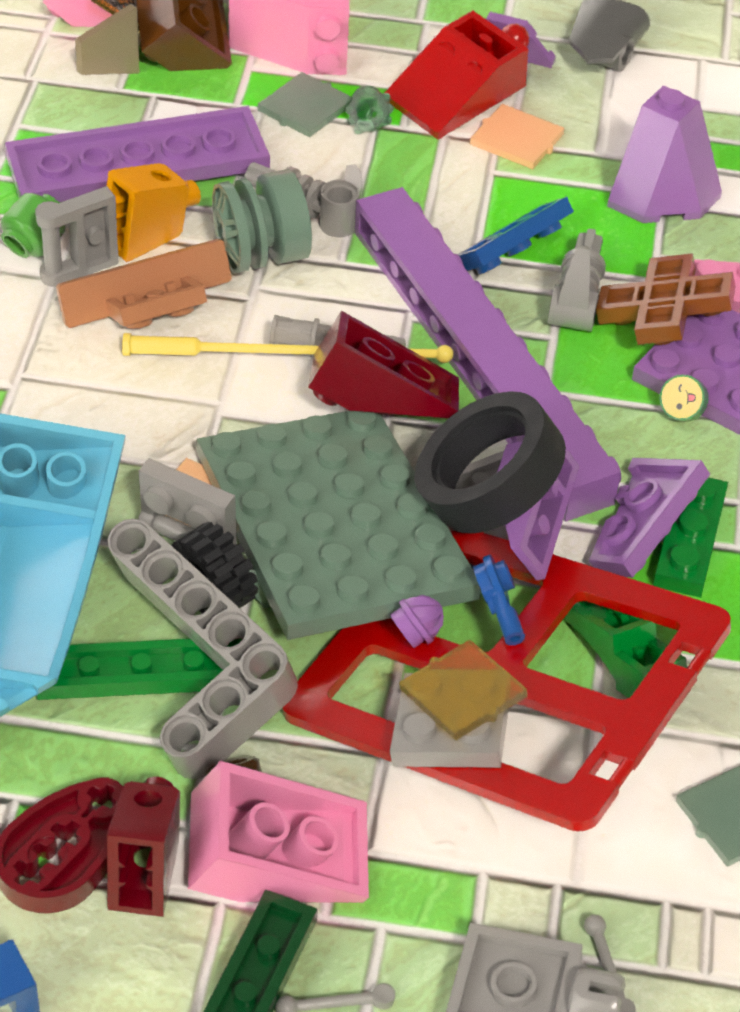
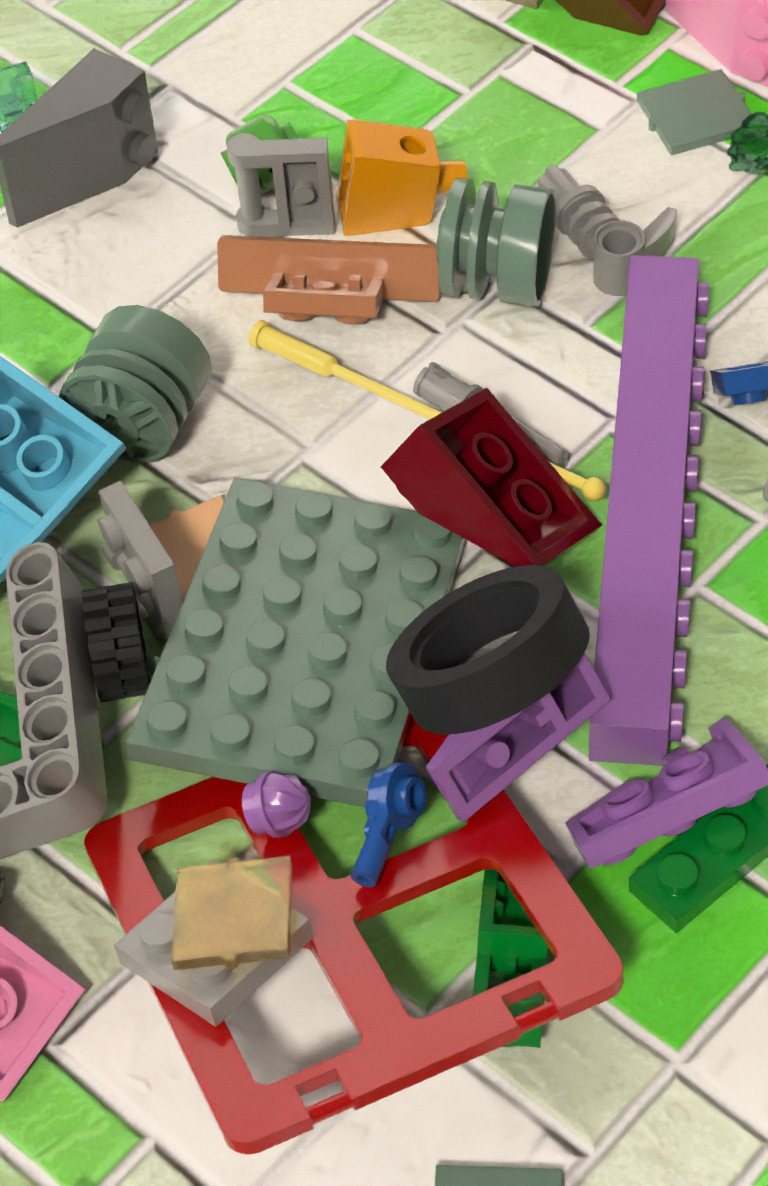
camera: 40 degrees right, 5 degrees up
medium lavender plate [4,106,270,202] -> none
none -> sand green wheel [58,305,212,462]

